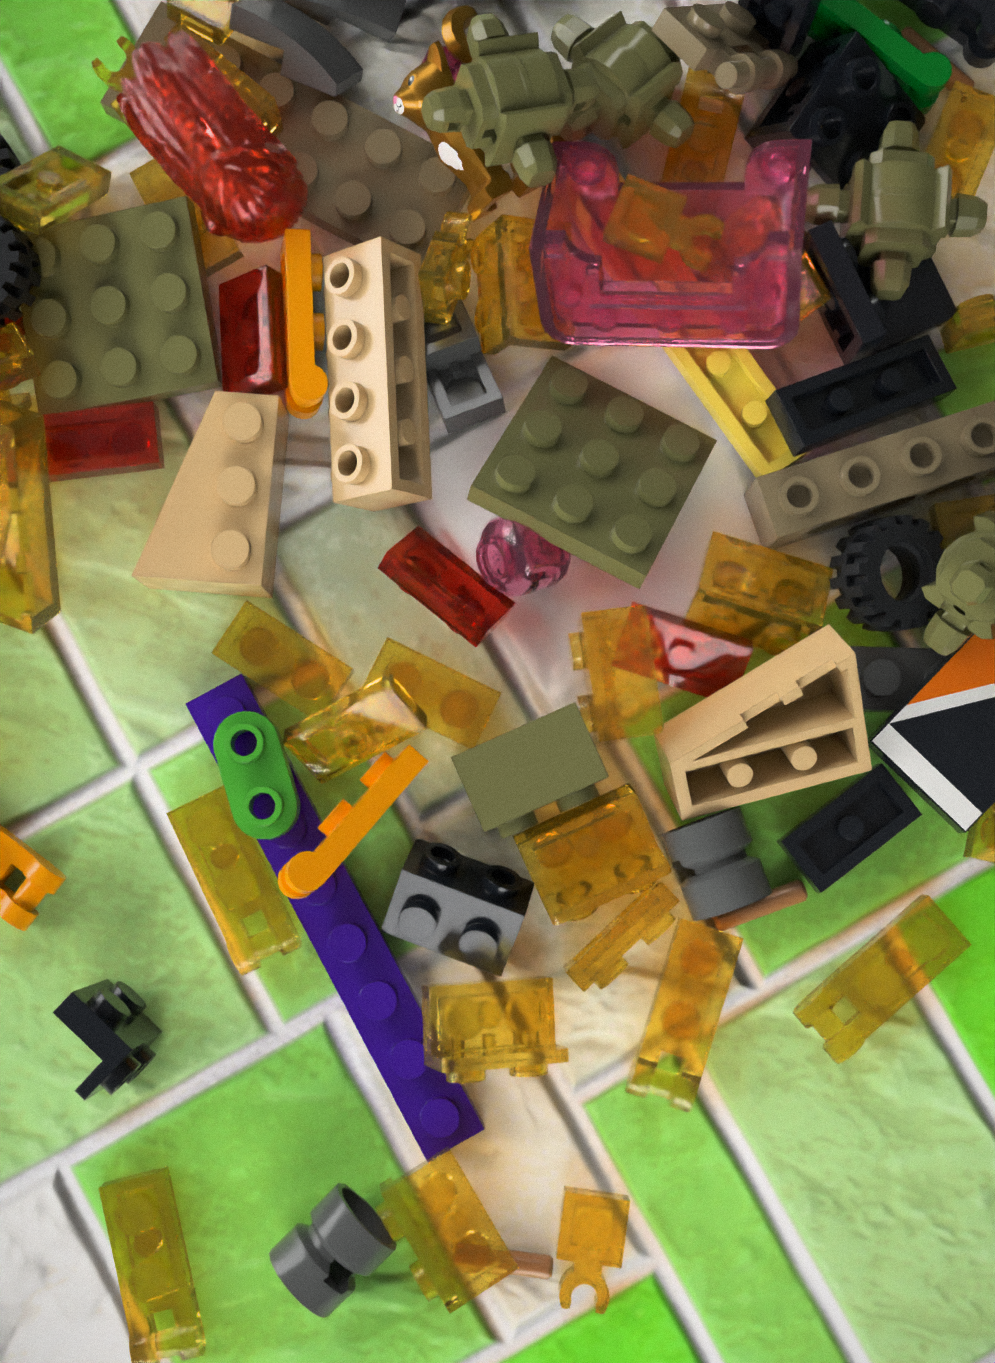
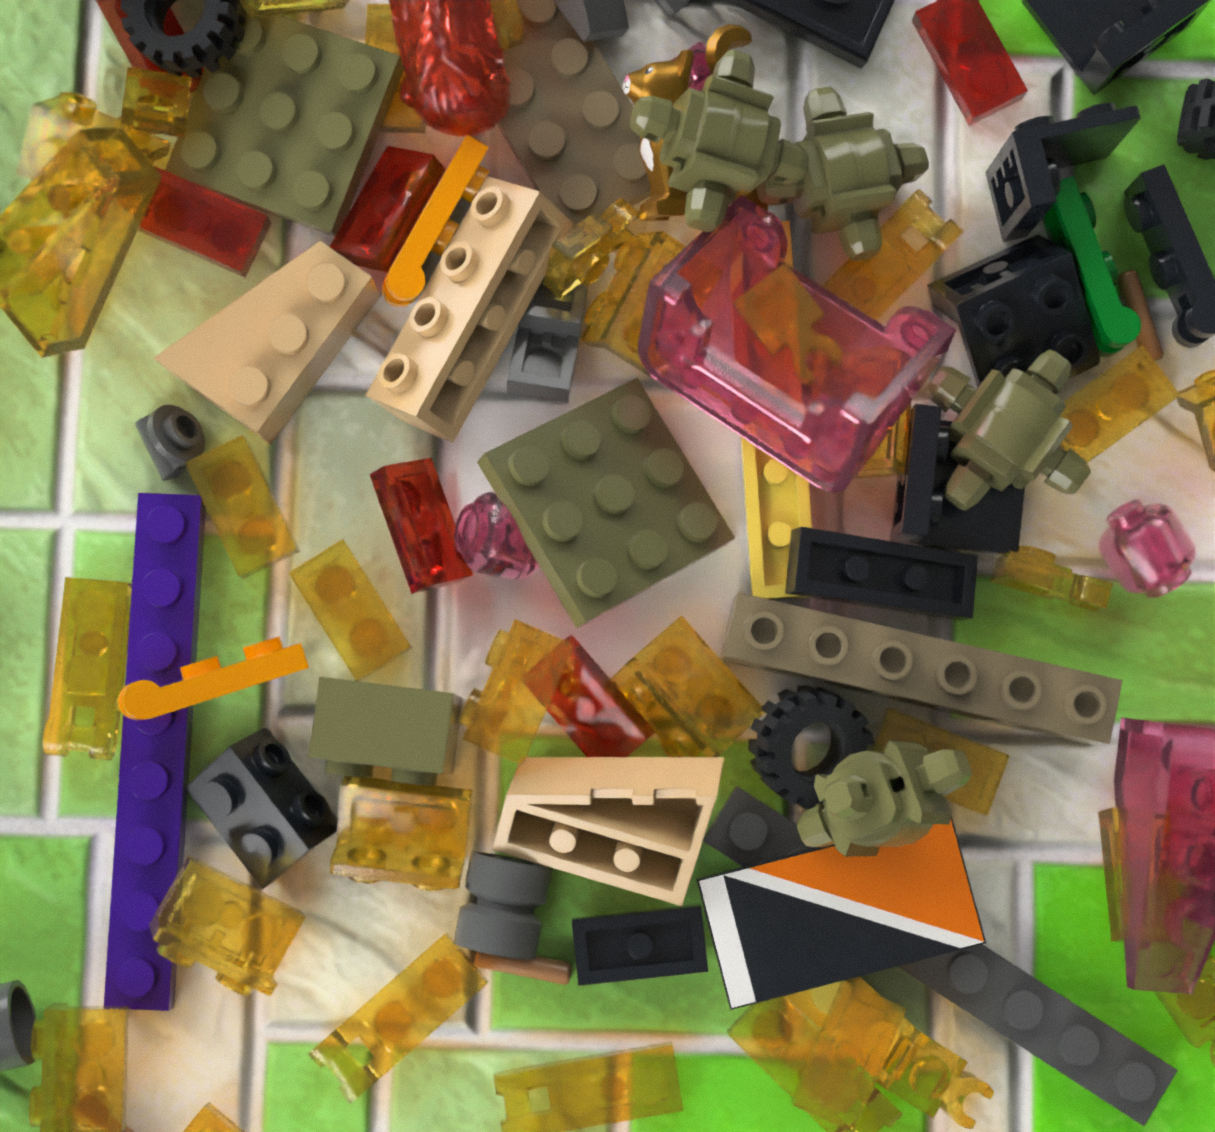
camera: 30 degrees right, 0 degrees up
bright green plate [213,711,300,839] -> none
clear yellow plate [283,672,427,784] -> none
clear yellow plate [563,880,680,992] -> none
dark tan plate [651,1,798,94] -> none
none -> dark grey plate [135,405,205,481]

